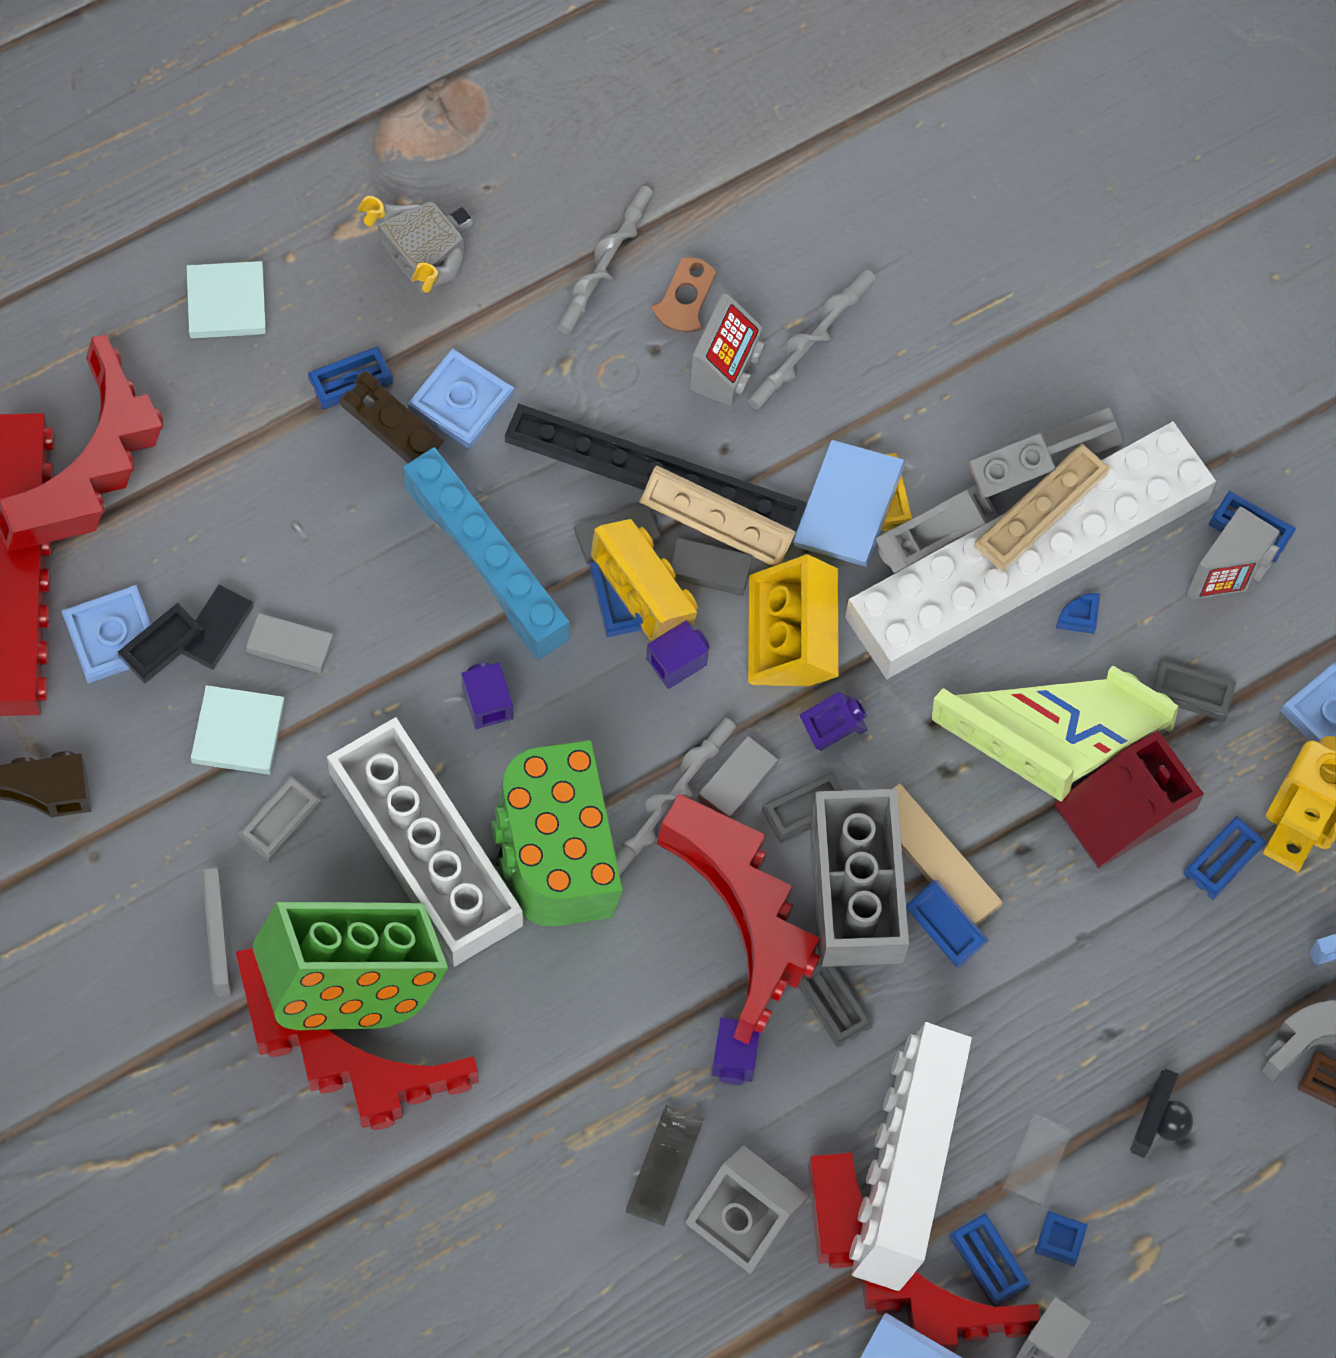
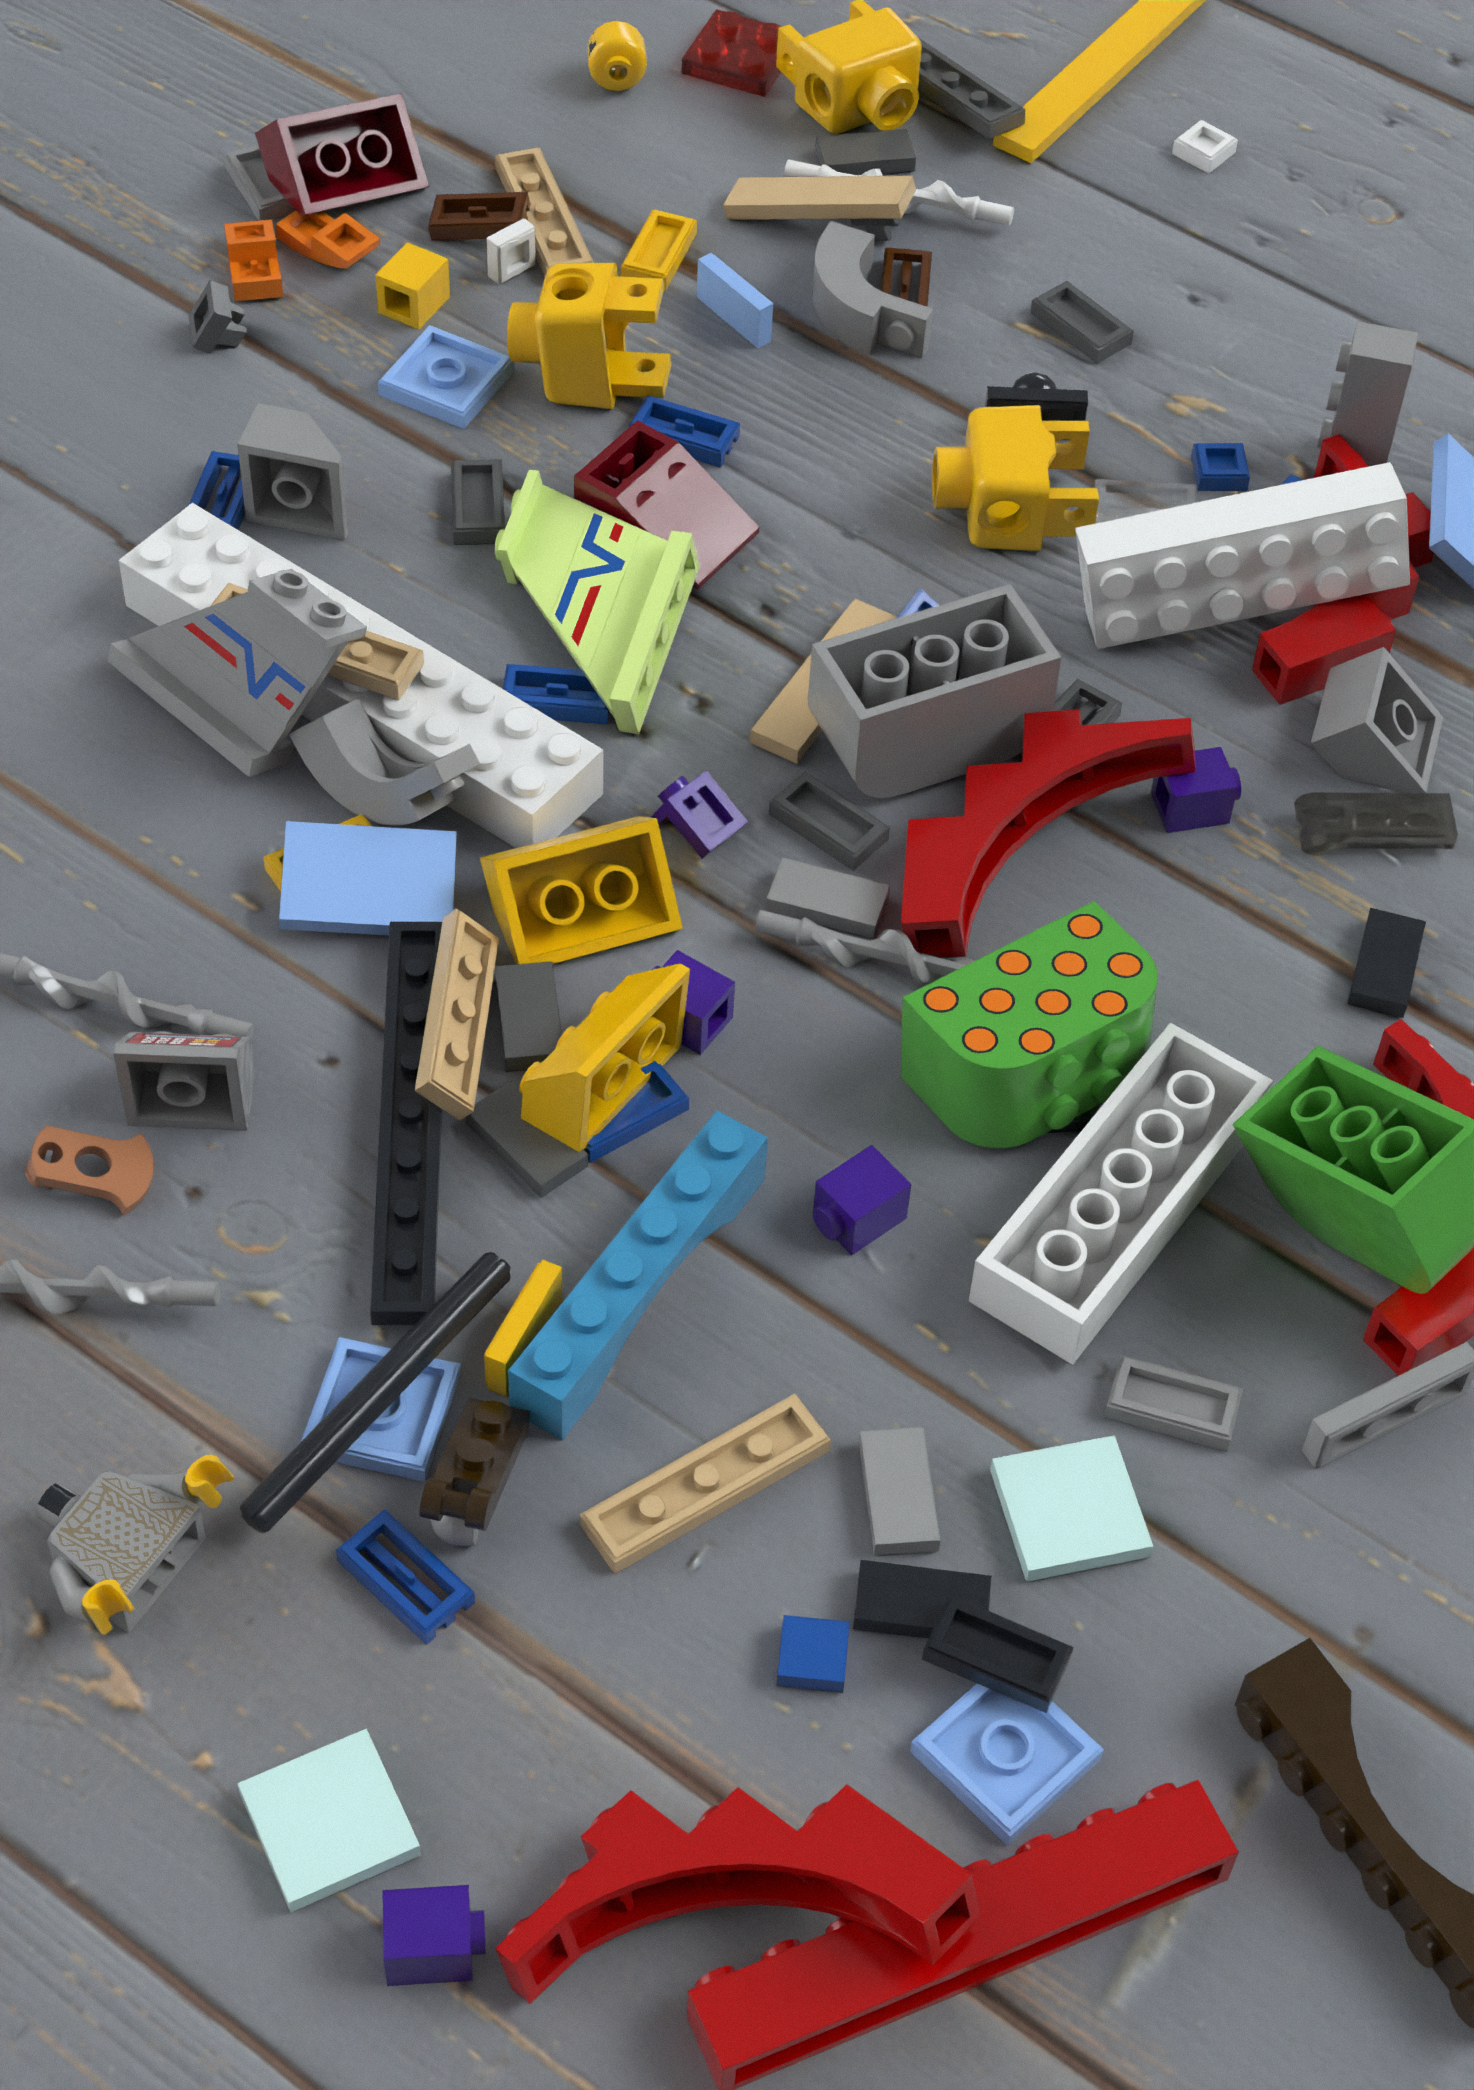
camera: 110 degrees left, 15 degrees down
blue tile [1056,593,1100,634] -> none
none -> black axle [240,1252,511,1533]
none -> dark purple brick [382,1885,486,1986]
none -> yellow tile [484,1259,563,1397]
none -> blue tile [503,664,609,724]
none -> tan tile [580,1394,831,1574]
none -> blue tile [776,1615,850,1693]
none -> yellow piece [932,405,1099,551]
none -> dark grey tile [1030,281,1134,364]
none -> black tile [1347,908,1426,1018]

